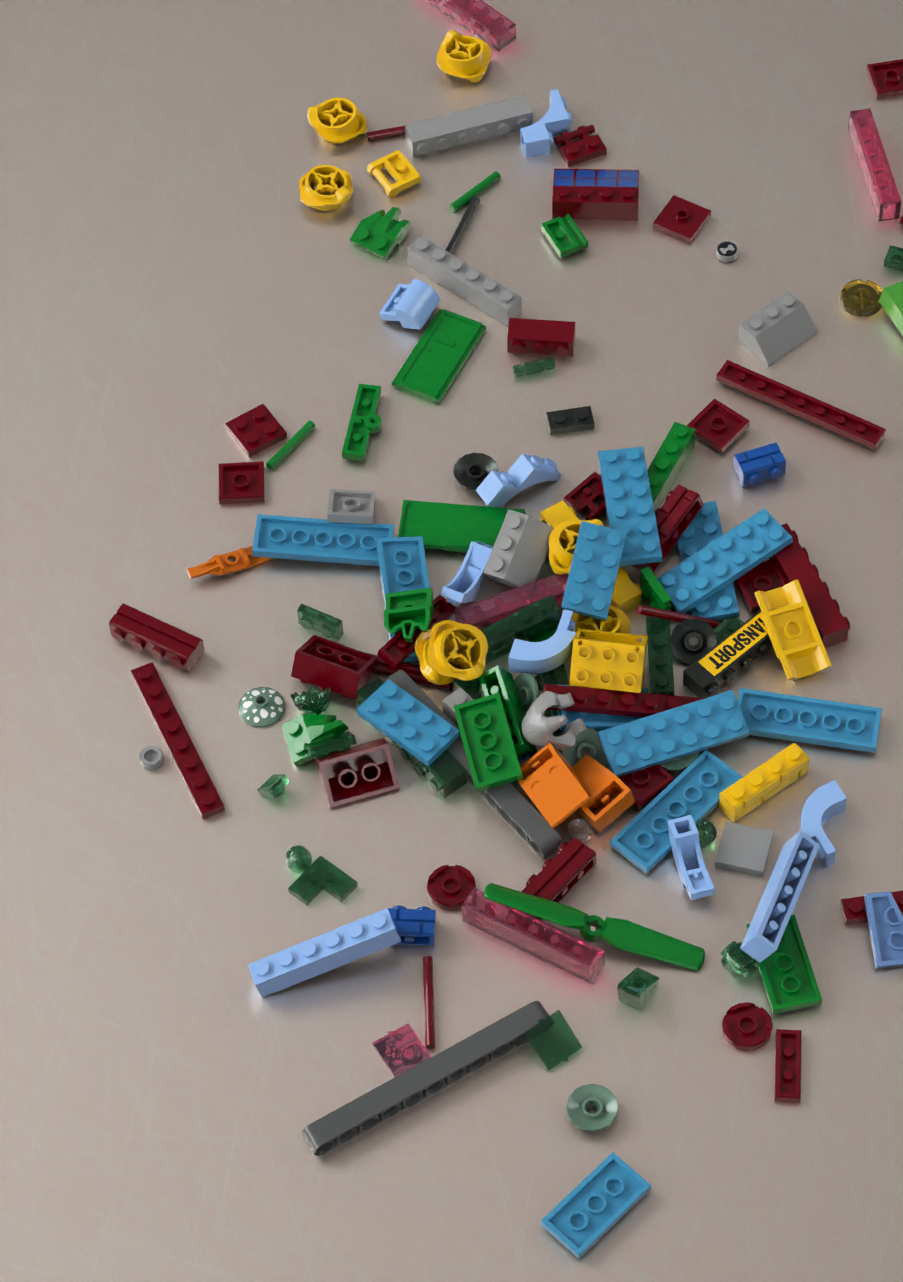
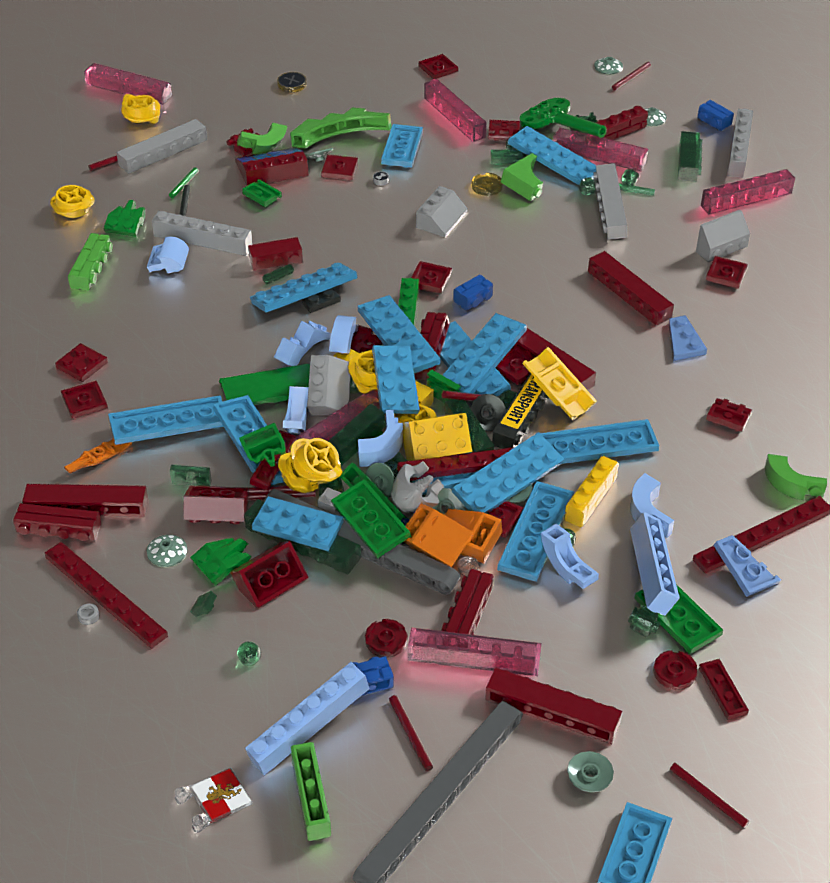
camera: 25 degrees left, 10 degrees down
green bar [266,420,315,470] -> none
clear green tile [288,855,358,905] -> none
clear green hair [291,686,331,714] -> none
clear green plate [303,731,357,759] -> none
yellow piece [307,97,368,143] -> none
light grey tile [327,489,375,524] -> none
green hinge [342,384,382,461] -> none
yellow plate [367,150,421,198] -> none
clear pink piece [373,1023,431,1078] -> none
green piece [392,309,486,403] -> none
pearl dark grey dish [453,453,499,490] -> none
green piece [484,883,705,971] -> none
light blue arch [520,89,572,158] -> none
clear green piece [524,1010,583,1070] -> none
clear green slope [617,967,659,1011] -> none
light grey tile [715,821,774,877] -> none
dark red plate [716,360,886,450] -> none
none -> dark red brick [22,484,148,517]
none -> bright green brick [68,233,113,290]
none -> flag [175,767,253,833]
none -> bright green arch [237,123,287,154]
none -> dark azure plate [250,263,358,313]
none -> tile [277,72,307,93]
none -> bright green arch [290,107,392,149]
none -> bright green brick [291,742,331,841]
none -> sand green dish [305,148,334,162]
none -> light blue arch [329,315,358,353]
none -> dark azure plate [381,124,423,168]
none -> dark red brick [485,667,622,745]
none -> dark red bar [670,762,750,828]

